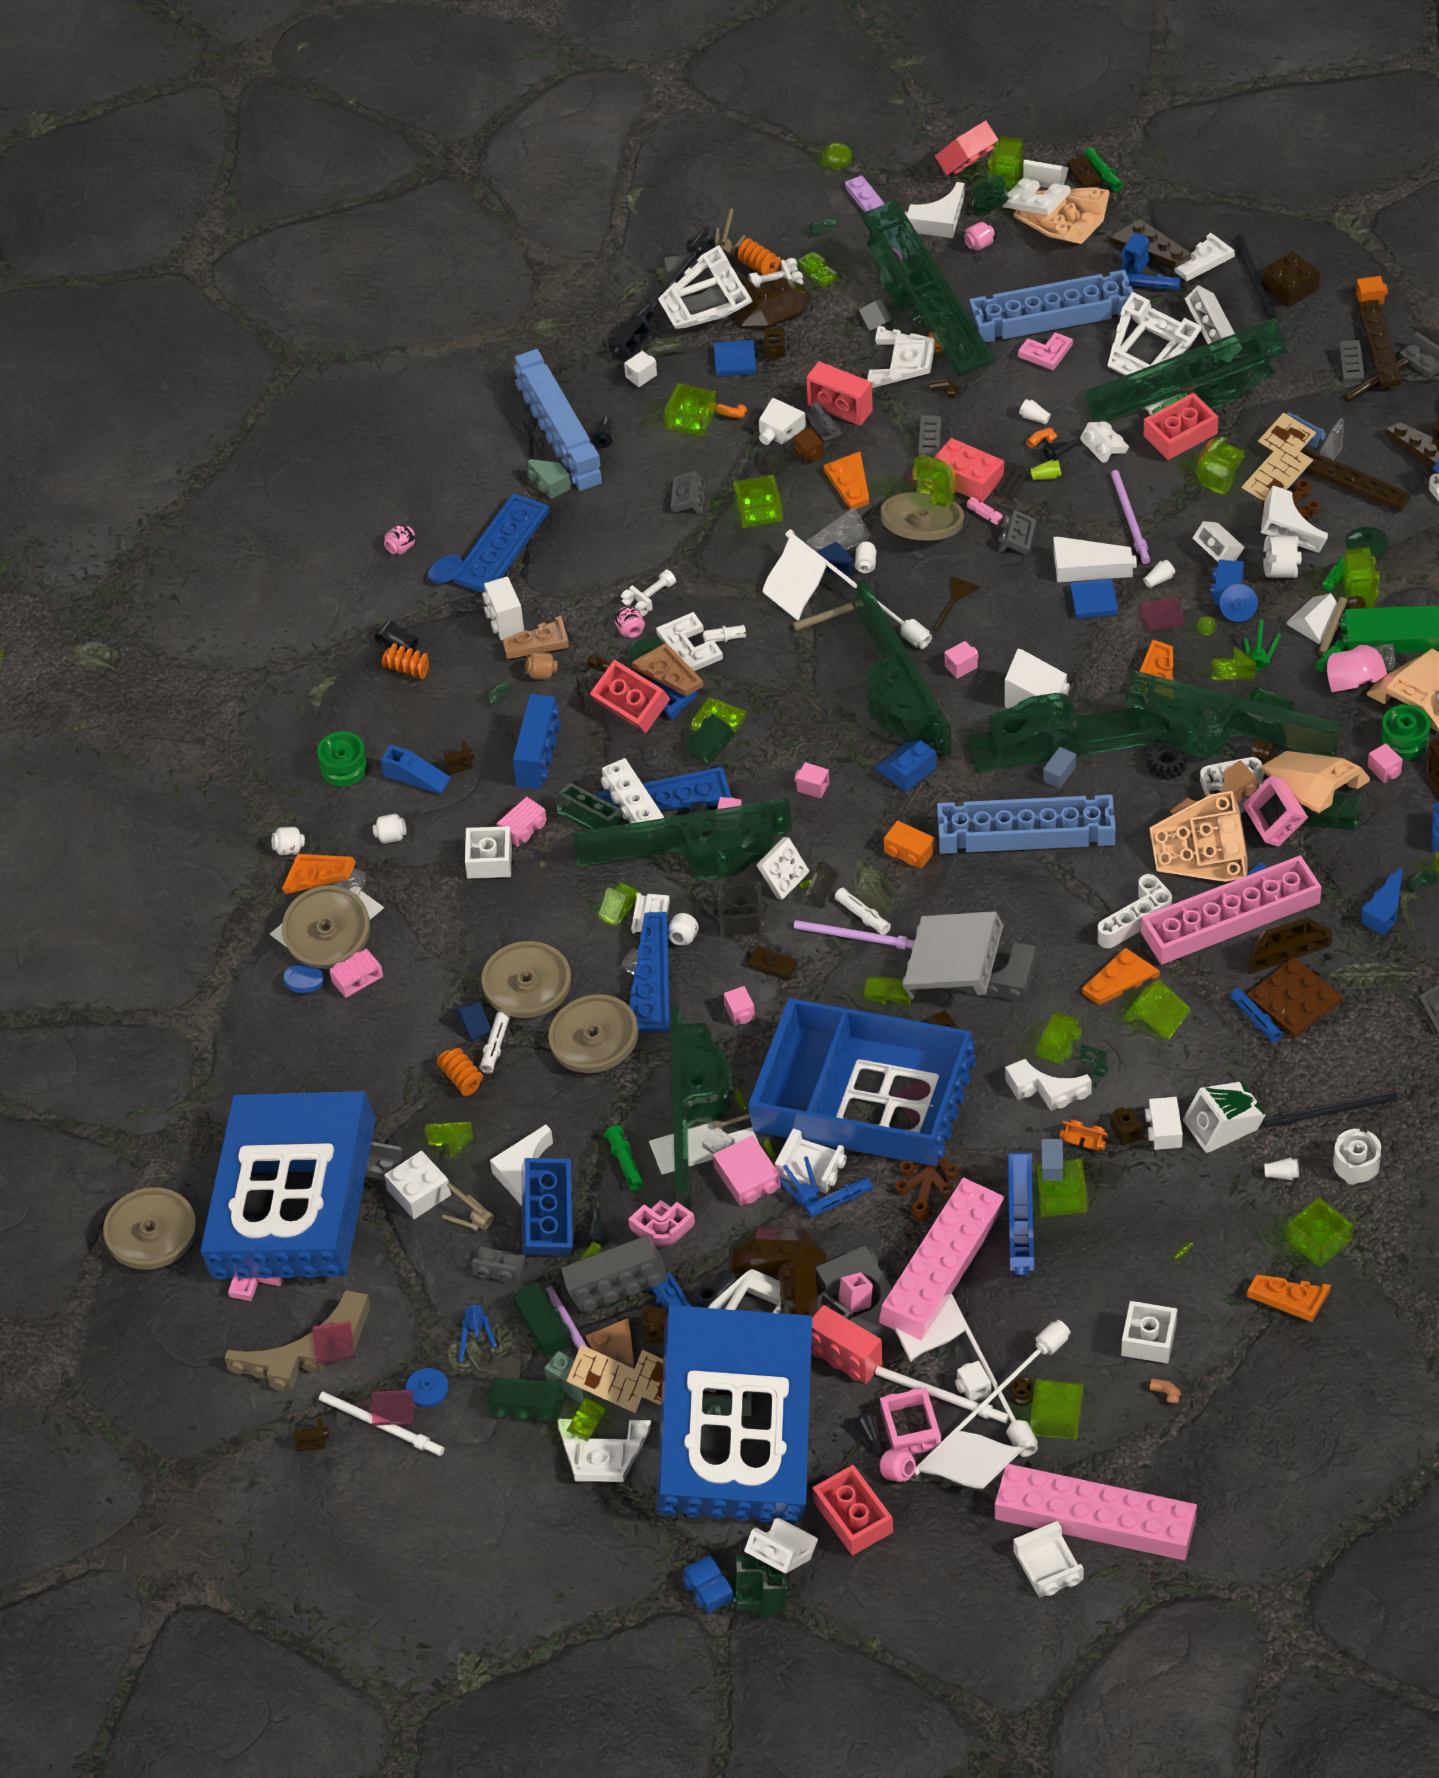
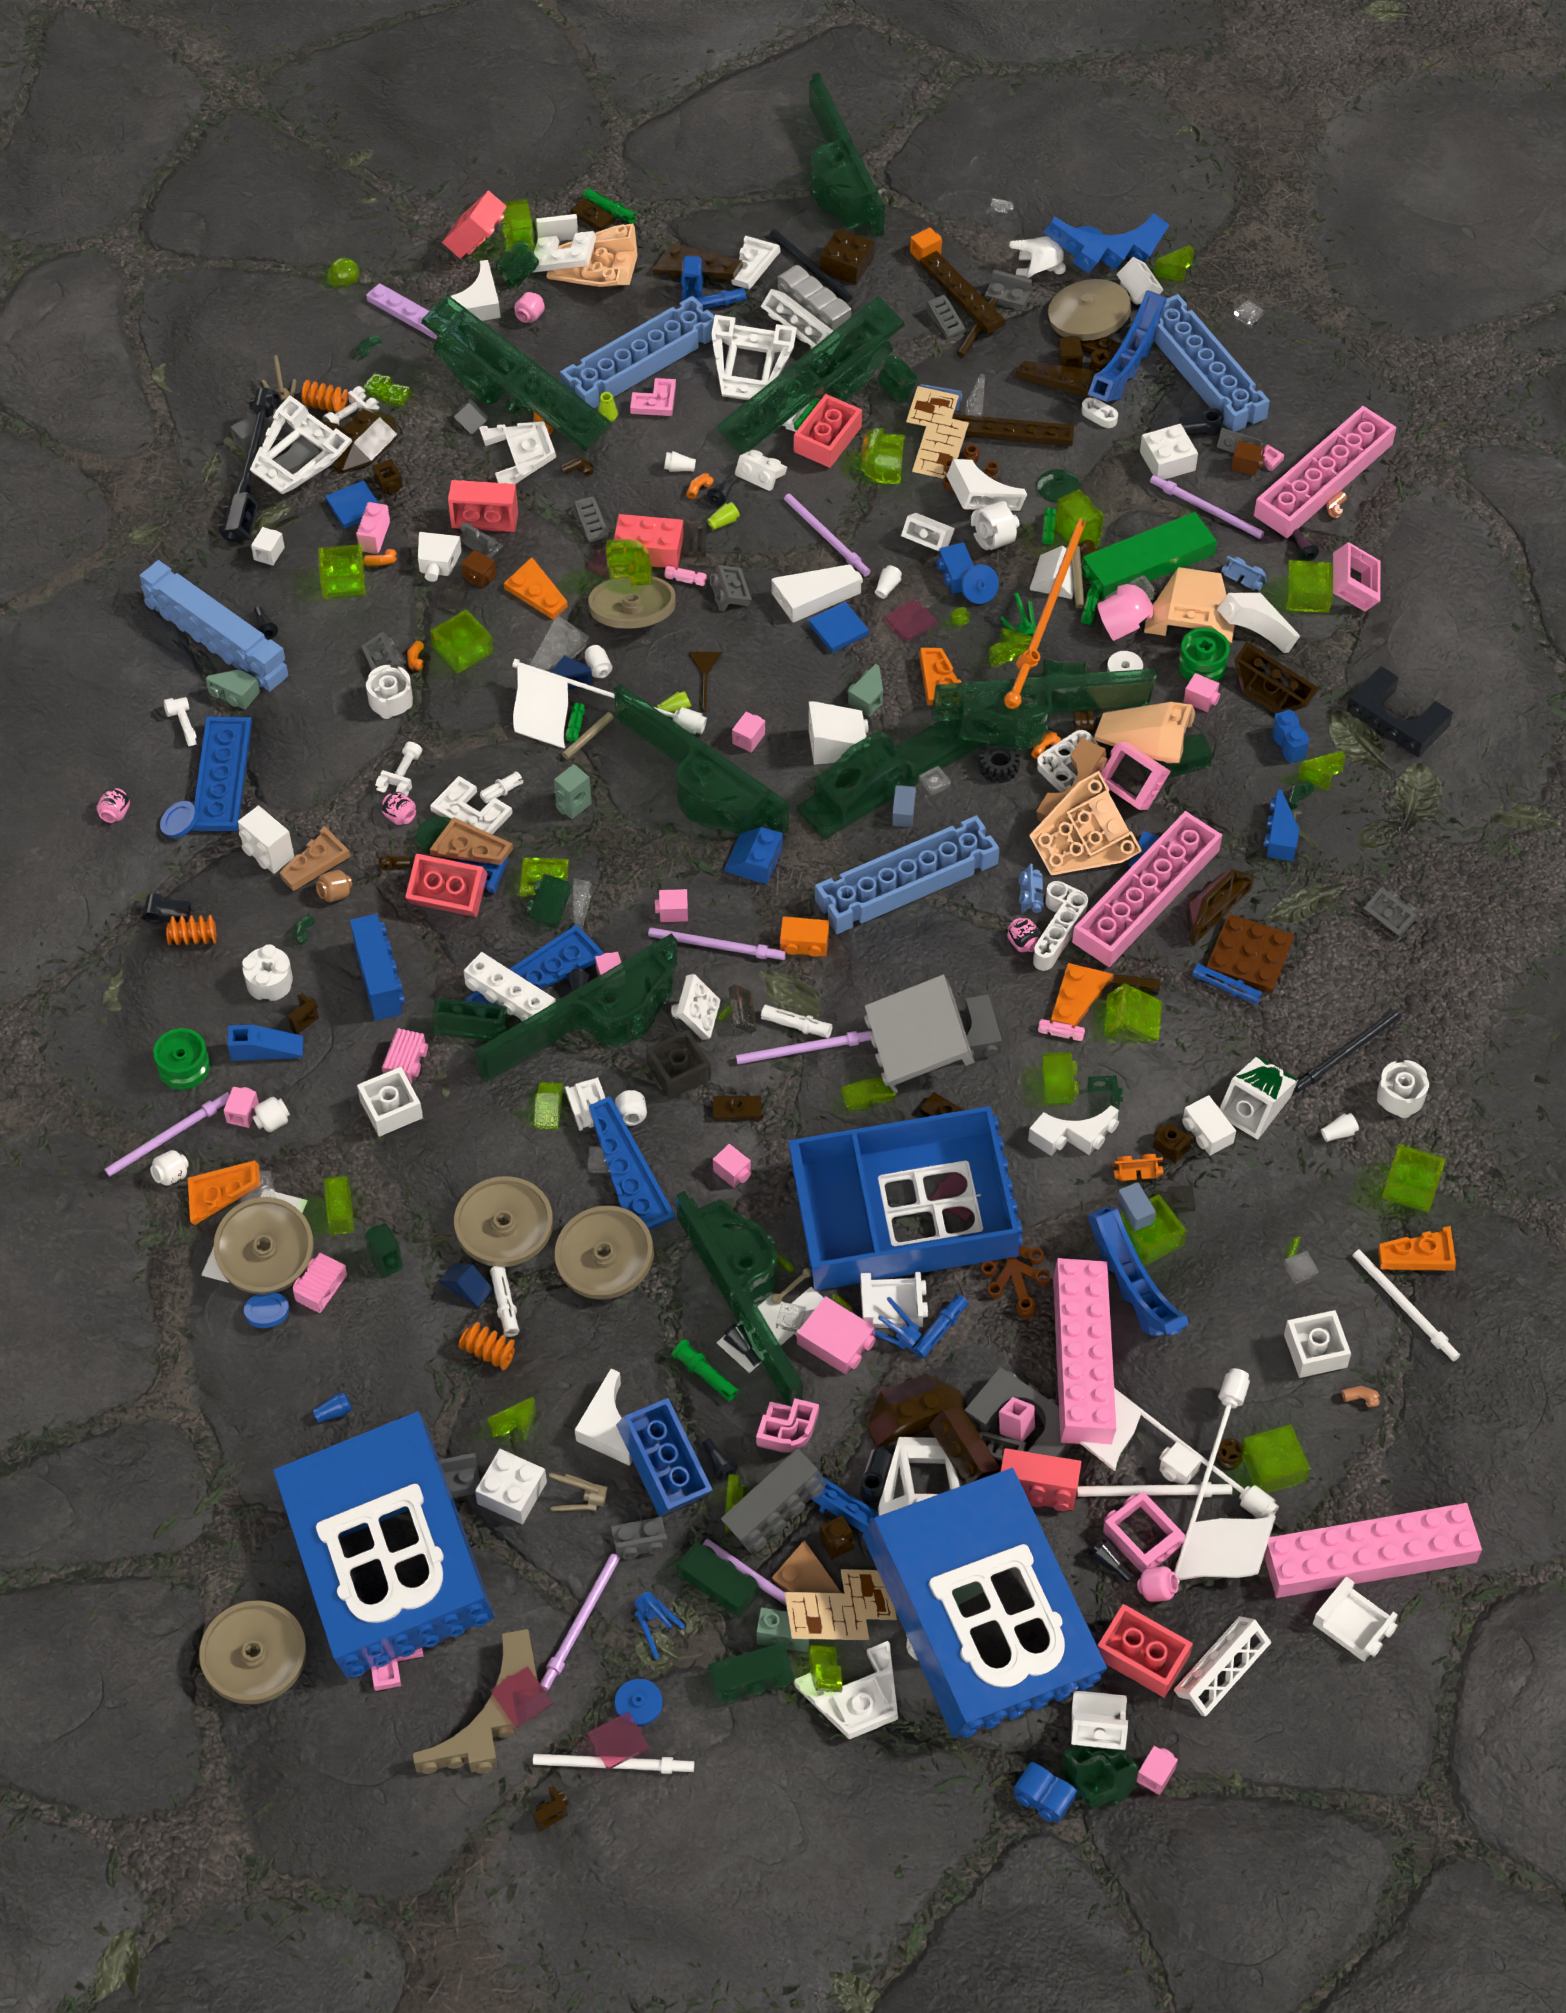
camera: 30 degrees left, 5 degrees up
none -> lavender bar [104,1092,230,1177]
none -> white brick [163,697,197,746]
none -> bright pink brick [224,1087,259,1128]
none -> white brick [242,944,293,1001]
none -> blue cone [313,1392,353,1423]
none -> clear neon green brick [324,1176,355,1235]
none -> bright pink brick [356,502,390,554]
none -> clear green brick [365,1223,403,1278]
none -> white brick [366,665,413,719]
none -> orange arm [407,641,424,671]
none -> lavender bar [539,1554,620,1691]
none -> sand green brick [554,764,592,819]
none -> green axle [565,703,585,742]
none -> clear slope [572,879,592,930]
none -> lime cone [597,392,618,423]
none -> lavender bar [648,927,786,960]
none -> lime cone [657,691,691,717]
none -> black cone [723,1323,762,1367]
none -> light grey brick [777,265,851,331]
none -> clear green piece [809,73,885,237]
none -> sand green slope [847,664,883,718]
none -> clear green brick [877,355,918,402]
none -> clear plate [919,766,951,796]
none -> orange bar [1004,518,1086,709]
none -> head [1007,918,1042,952]
none -> medium blue hinge [1018,864,1044,914]
none -> orange arm [1031,732,1061,759]
none -> bright pink axle [1038,1019,1085,1041]
none -> white piece [1107,651,1143,684]
none -> dark brown plate [1112,974,1161,995]
none -> bright pink brick [1136,1746,1178,1795]
none -> white fence [1174,1616,1271,1716]
none -> clear plate [1284,1251,1318,1284]
none -> white bar [1352,1249,1460,1362]

